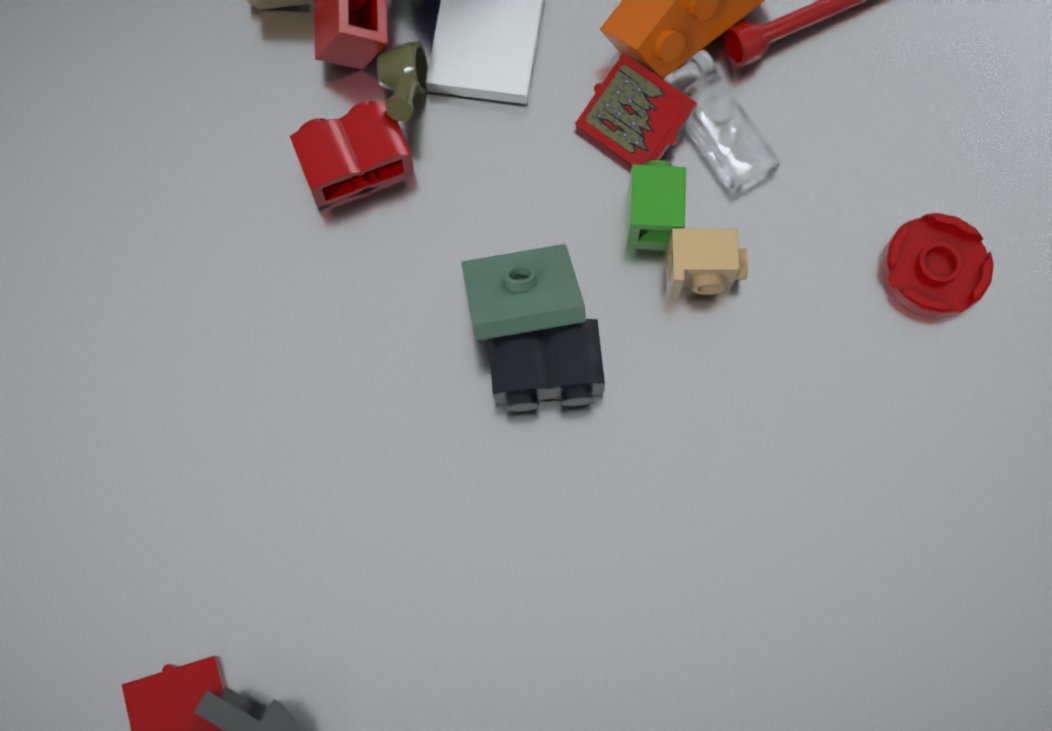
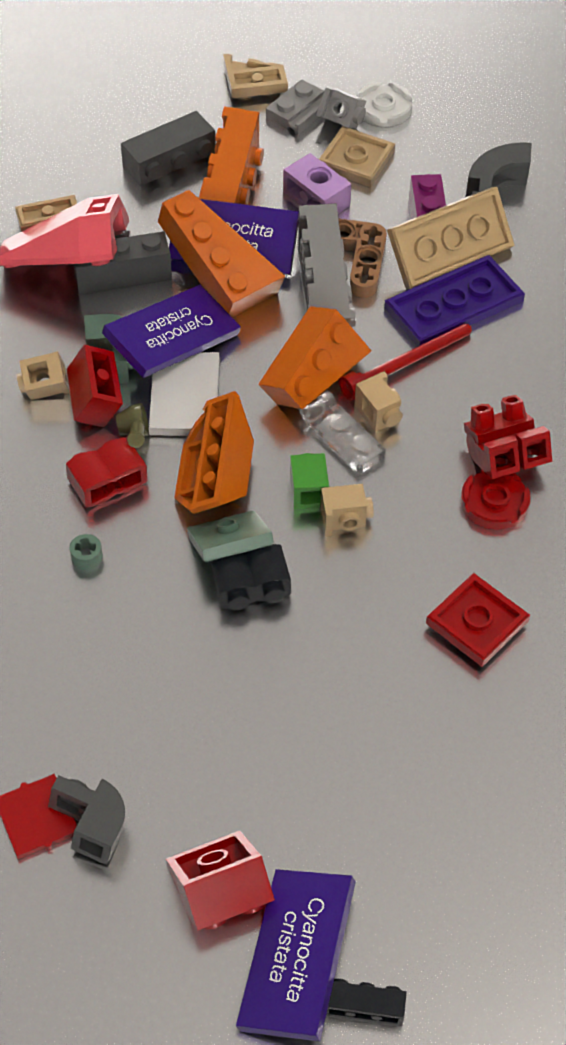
camera: 10 degrees left, 20 degrees down
piece [575,52,698,165] -> none
none -> sand green bush [69,534,103,570]
none -> orange wedge [174,391,254,514]
none -> tan brick [354,371,403,432]
none -> red plate [426,573,530,667]
none -> red hips [464,395,553,479]

